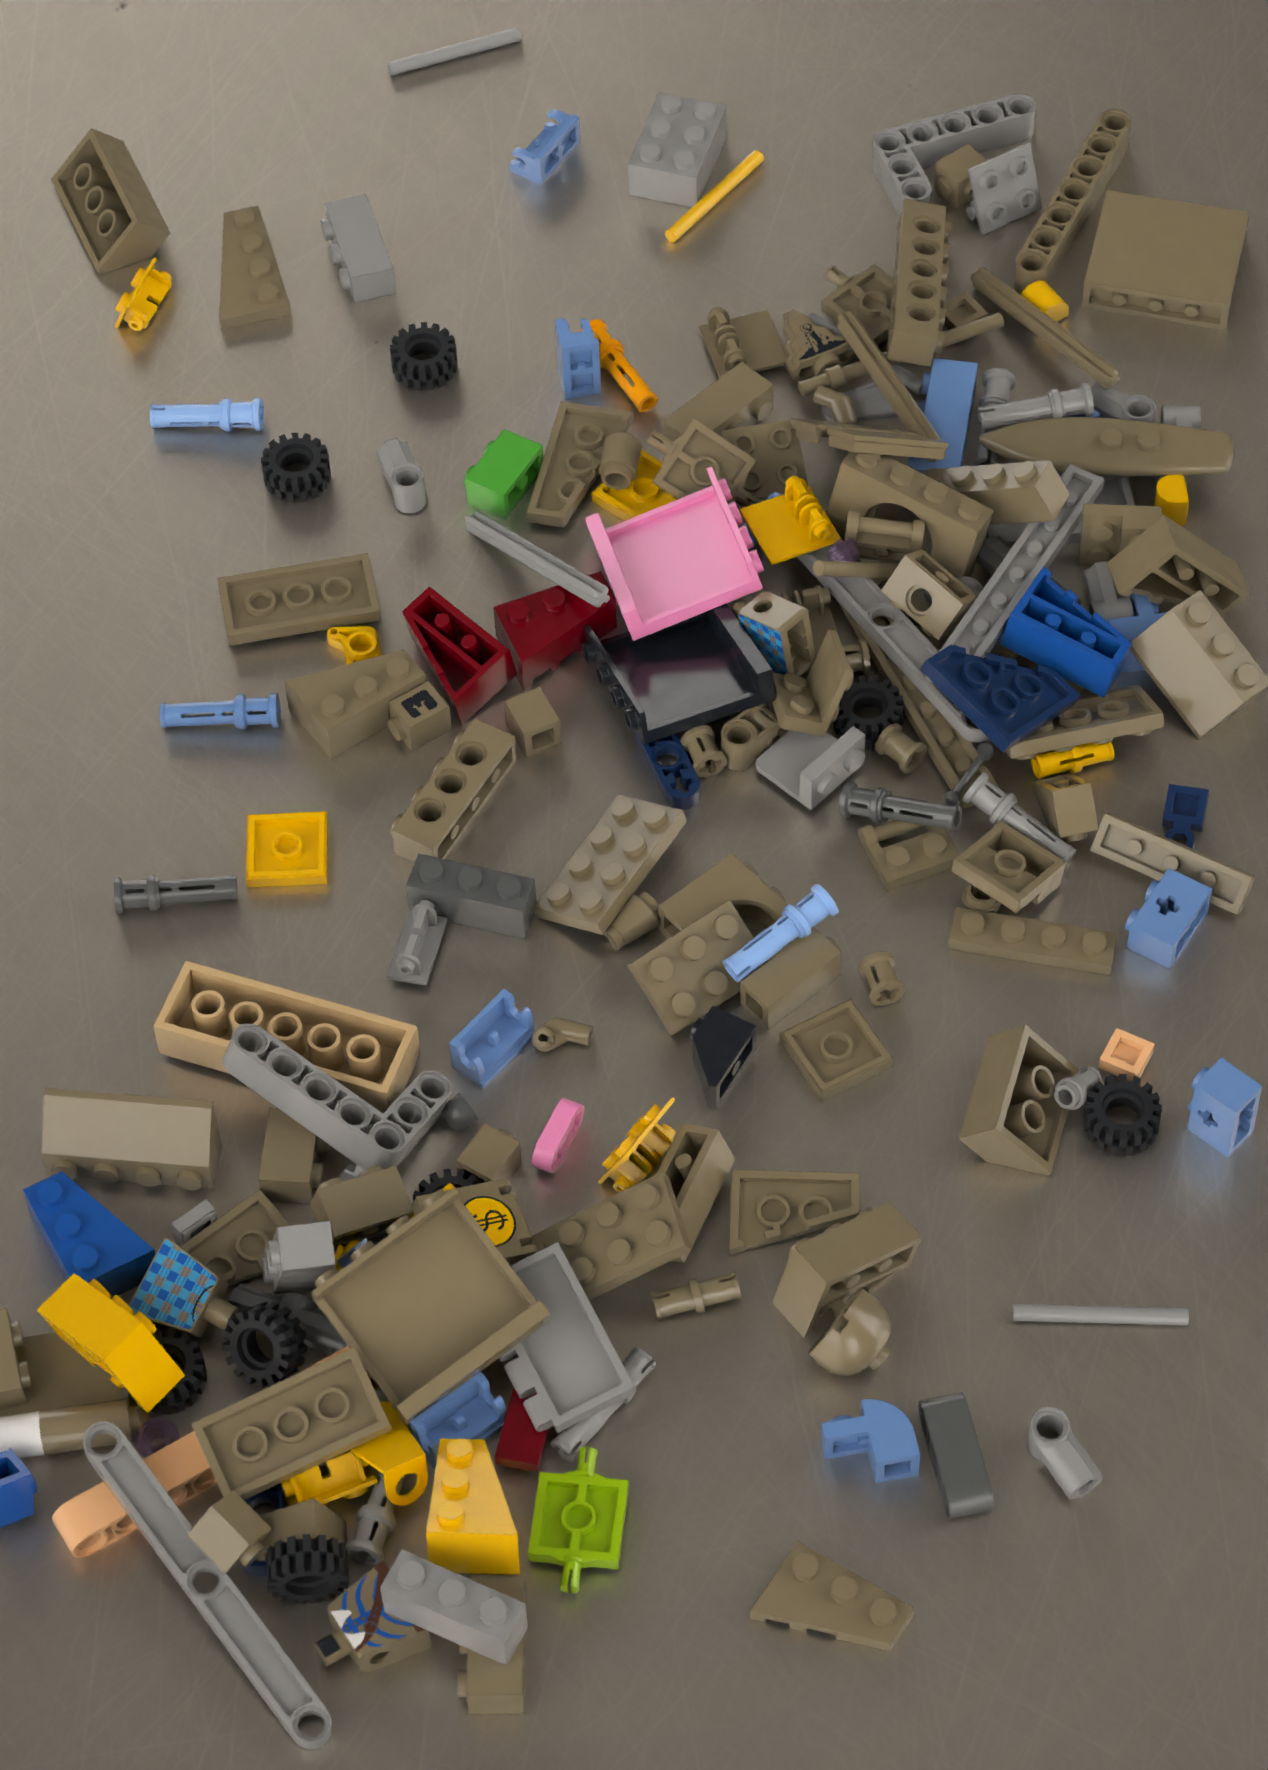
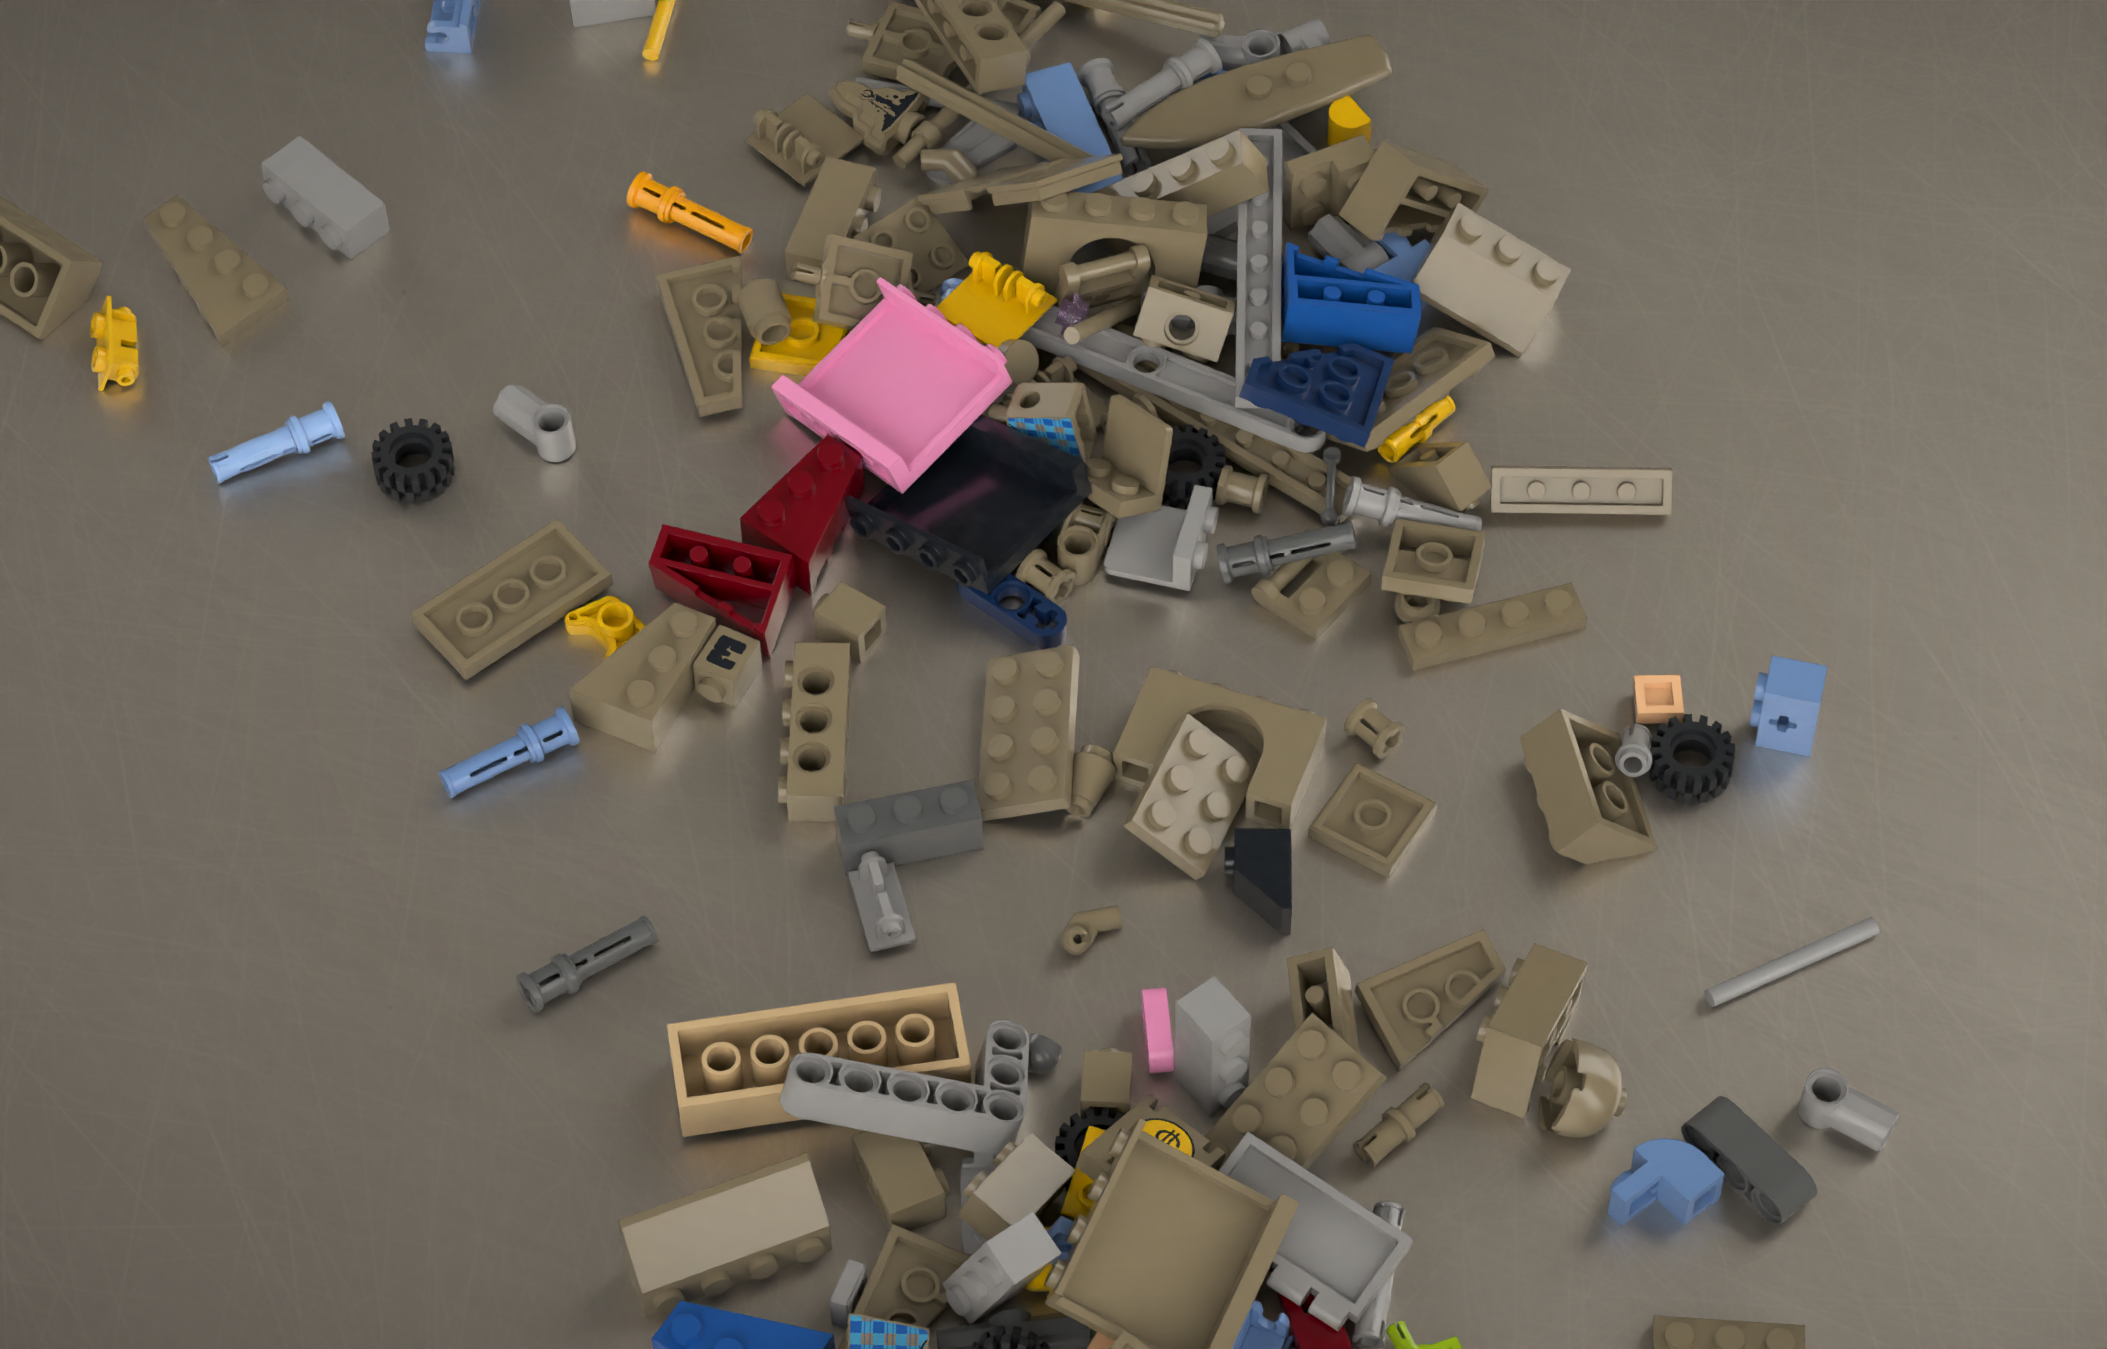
camera: 30 degrees left, 0 degrees up
yellow tile [246,811,328,888] -> none
black tyre [390,322,458,391] -> none
medium blue hinge [449,989,535,1089] -> none
bright green brick [464,429,543,520] -> none
light grey axle [465,511,610,607] -> none
medium blue hinge [555,318,601,400] -> none
yellow hinge [597,1097,676,1193] -> none
light blue pin [722,883,839,982] -> none
medium blue brick [1125,868,1212,969] -> none
dark blue plate [1162,784,1209,849] -> none
none -> dark tan tile [998,339,1039,384]
none -> light grey brick [1174,975,1251,1117]

